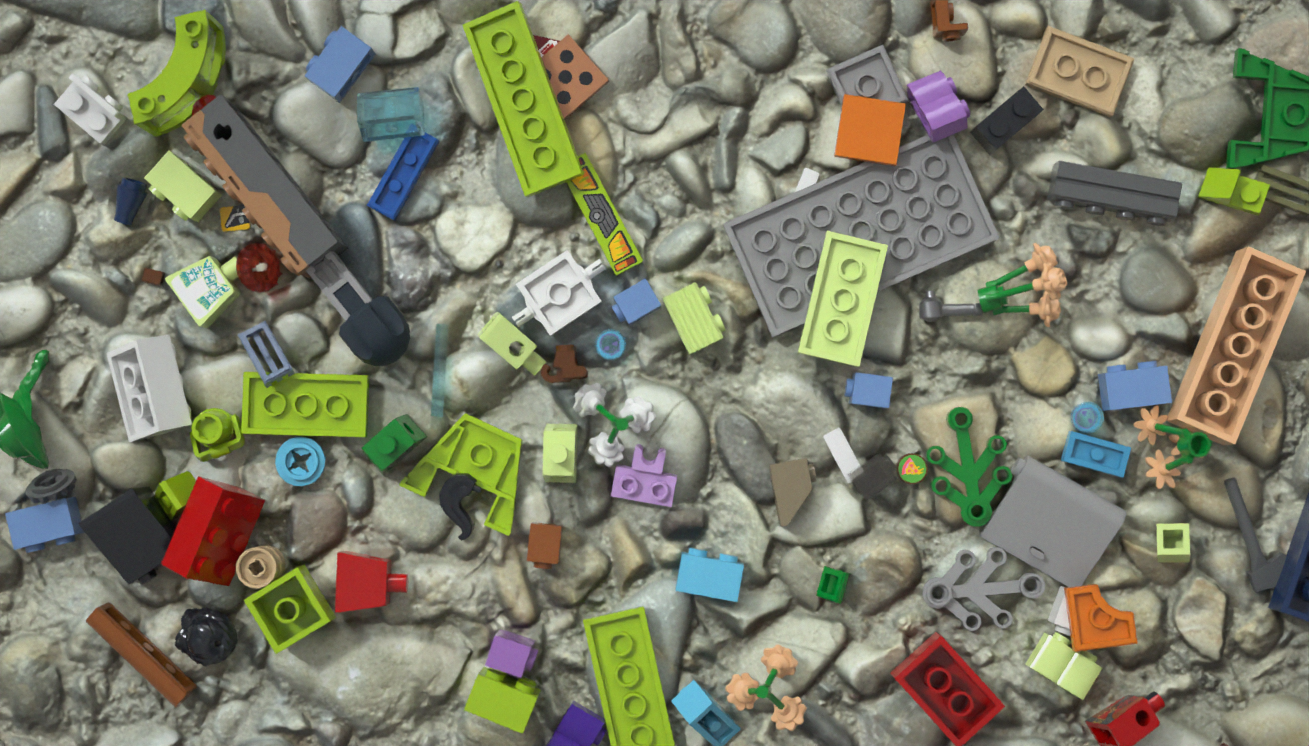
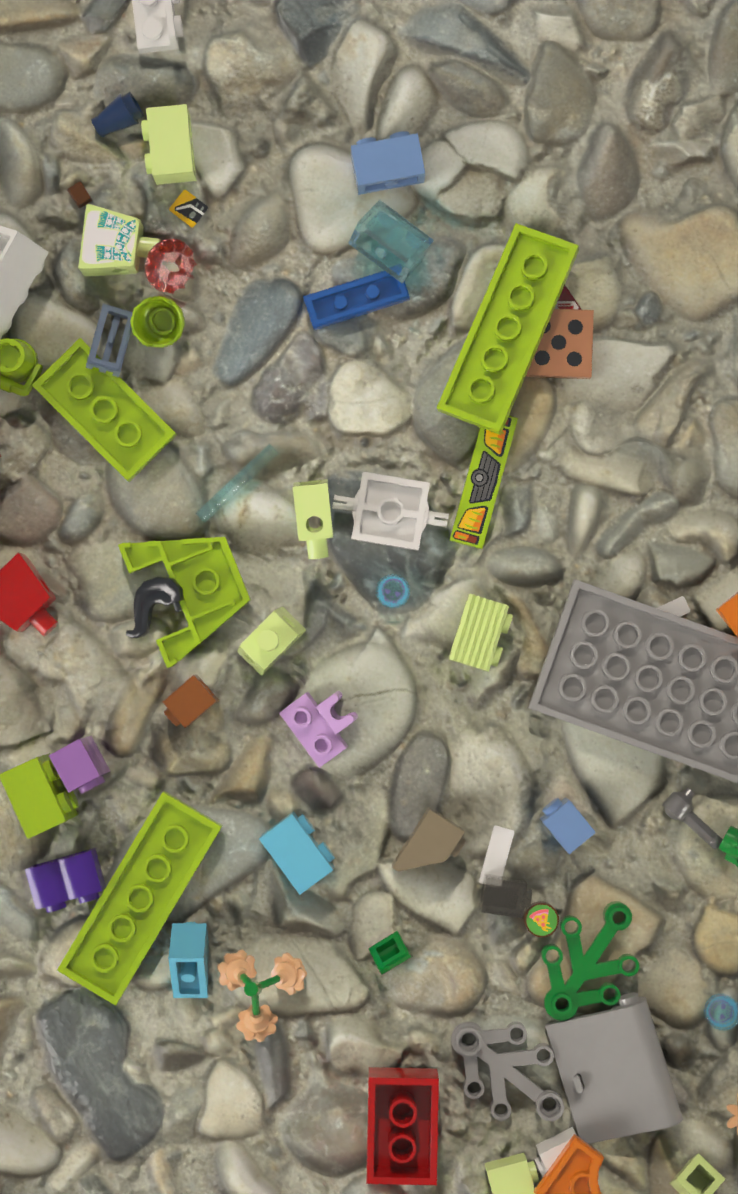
camera: 40 degrees right, 0 degrees up
lime window [127,9,226,137] -> none
piece [181,94,410,366] -> none
medium azure gear [275,437,326,486] -> none
green torso [361,414,427,476] -> none
reddish brown piece [541,345,588,383] -> none
white plant [573,383,656,467] -> none
medium blue brick [611,278,661,326] -> none
yellowish green plate [797,231,888,367] -> none
dark azure plate [1061,431,1131,478] -> none
none -> lime hair [130,296,185,348]

